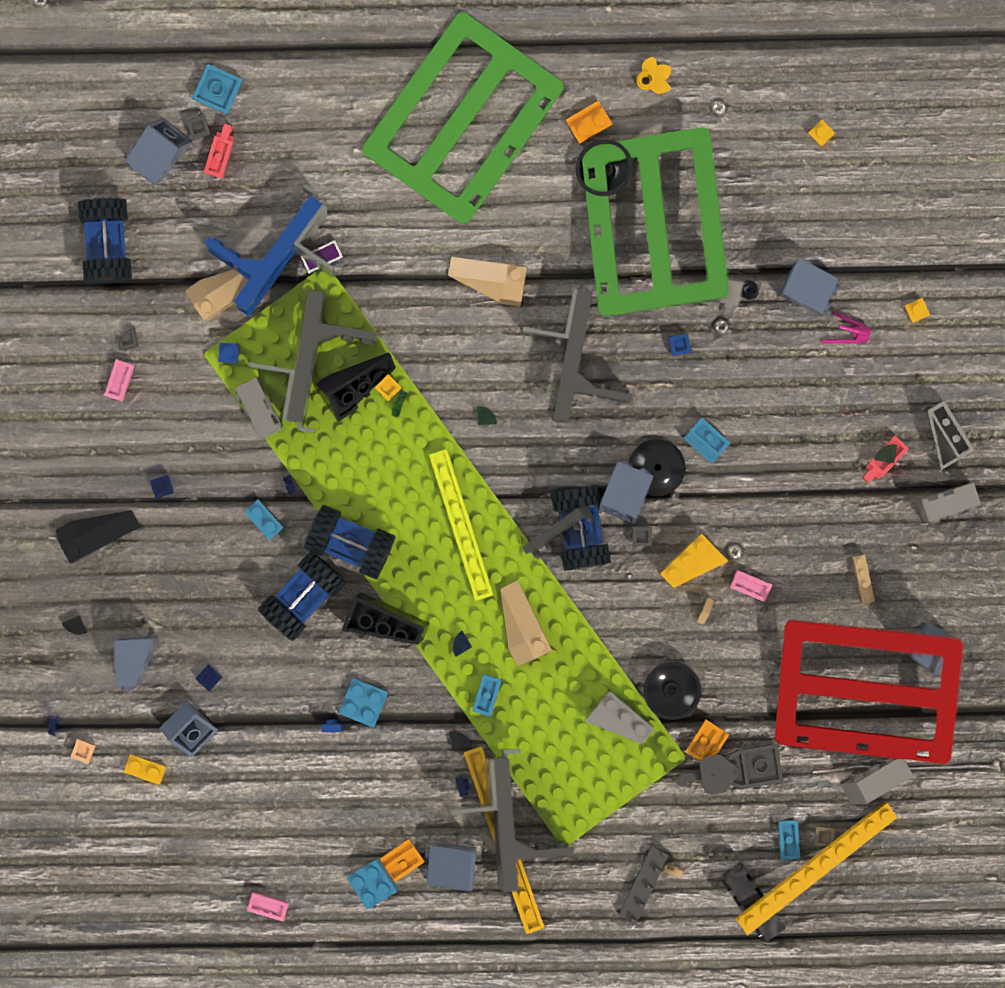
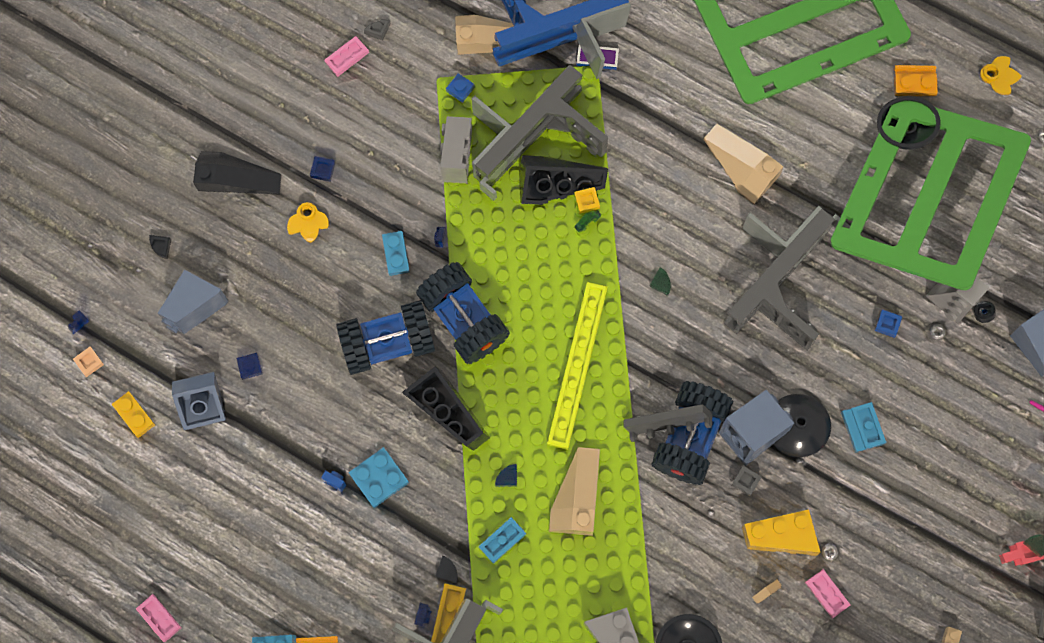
camera: 35 degrees right, 15 degrees down
none -> yellow plate [287,202,329,243]

